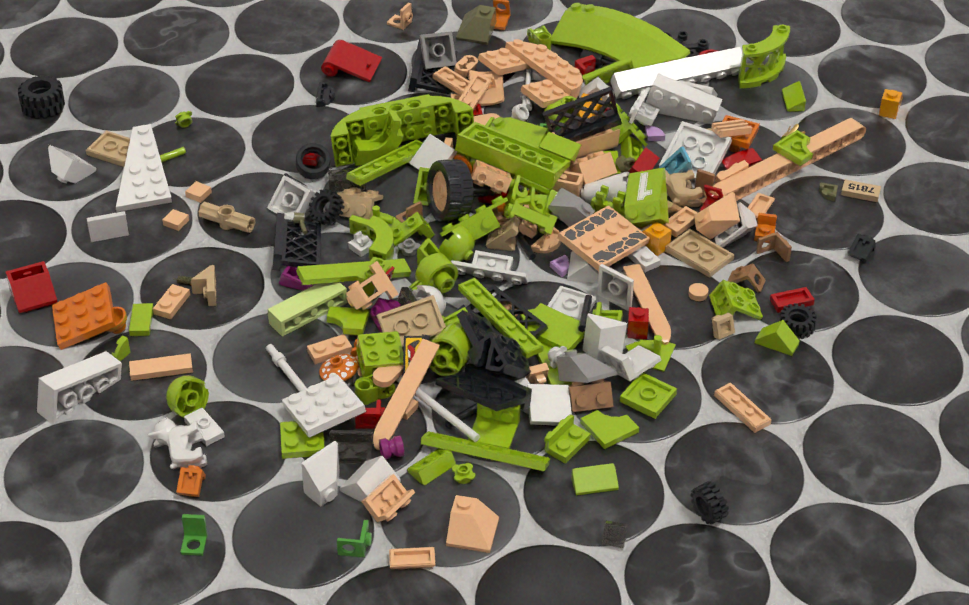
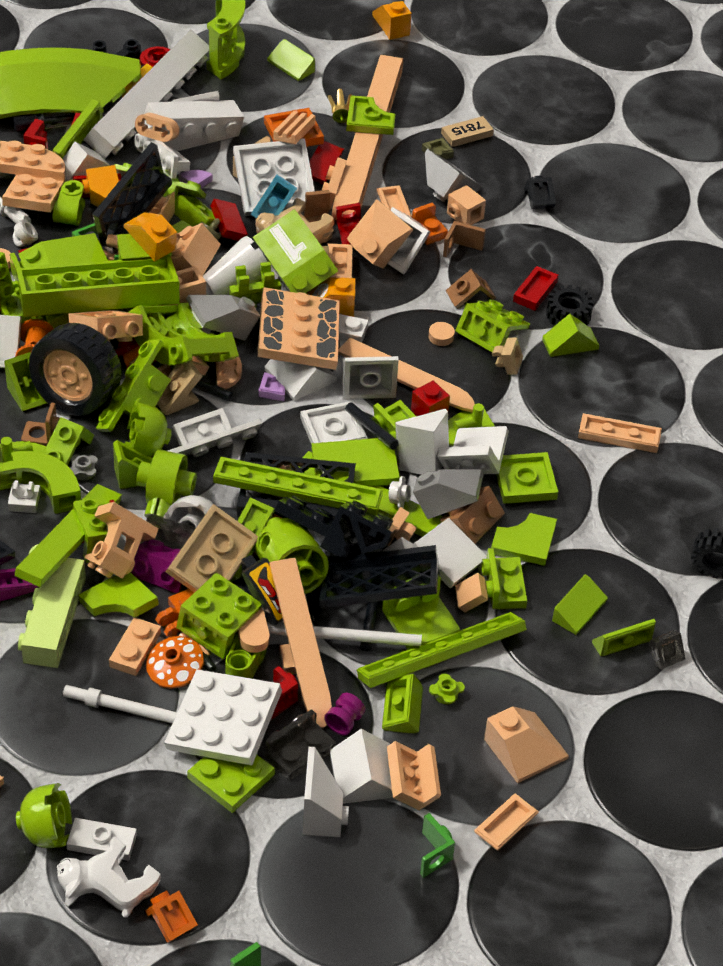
camera: 45 degrees left, 5 degrees up
tan tile [665,229,734,278] -> none
none -> light orange slope [124,212,177,262]
none -> light nougat beam [135,113,179,142]
none -> light grey slope [425,149,482,202]
none -> light nougat brick [447,185,486,225]
none -> light nougat tile [455,573,488,613]
none -> lime slope [592,619,656,656]

